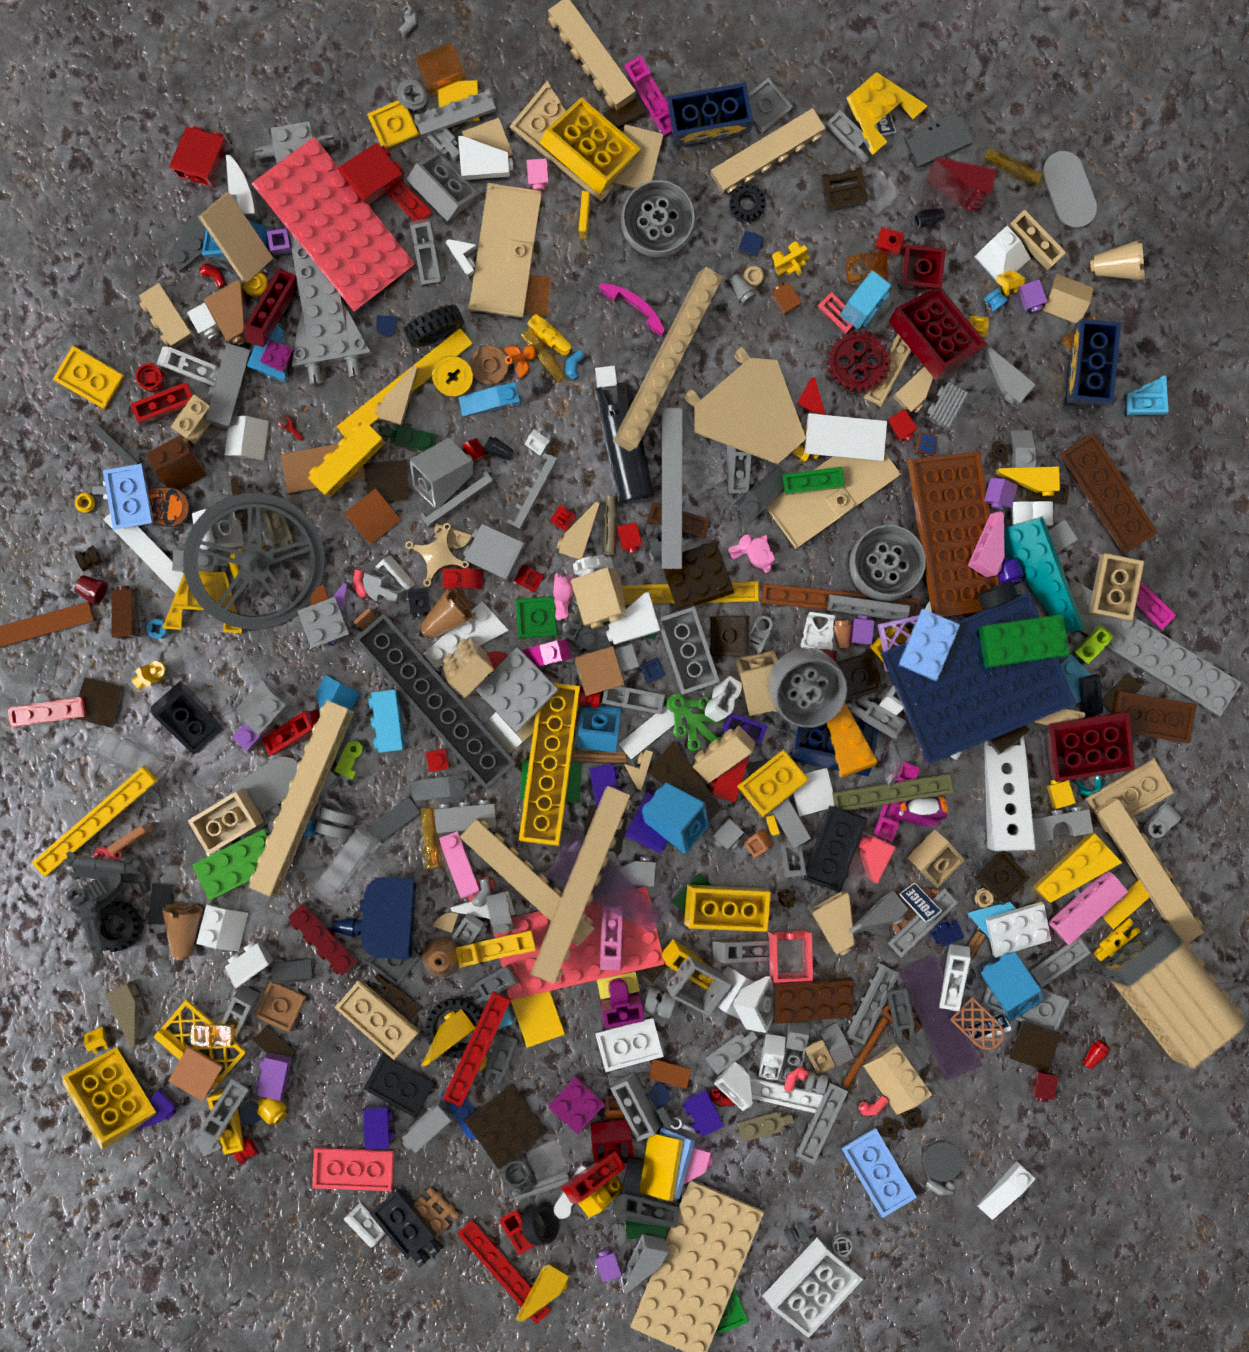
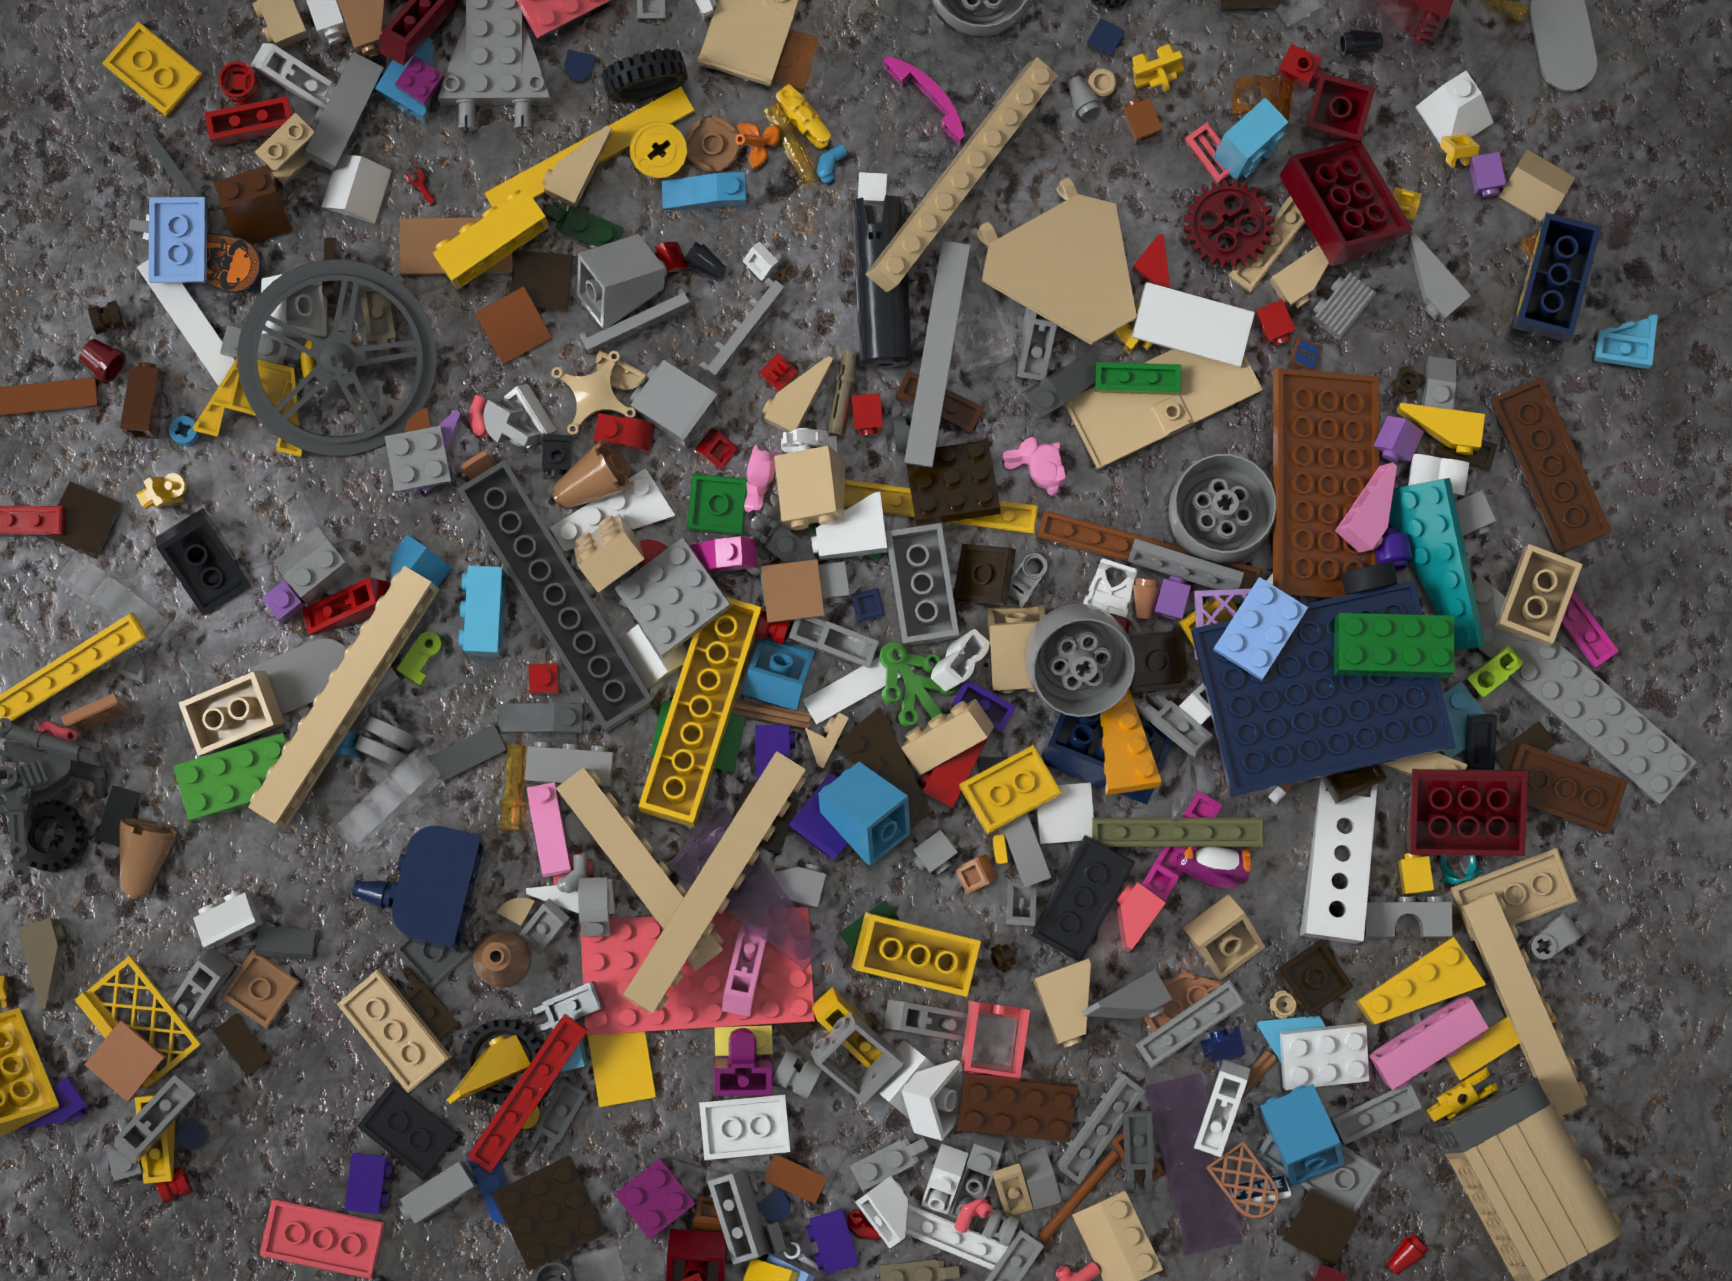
camera: 10 degrees right, 5 degrees down
yellow plate [75,493,95,513] -> none
clear yellow slope [190,1024,234,1047] -> none
white slope [196,903,249,952] -> none
medium lavender brick [255,1052,292,1101] -> none
yellow head [257,1097,287,1125] -> none
dark red brick [288,902,359,975] -> none
yellow slope [455,930,536,968] -> none
slope [899,883,942,925] -> none
dark azure wheel [984,287,1009,312] -> none
tan brick [1008,210,1066,271] -> none
tan cone [1090,240,1145,280] -> none

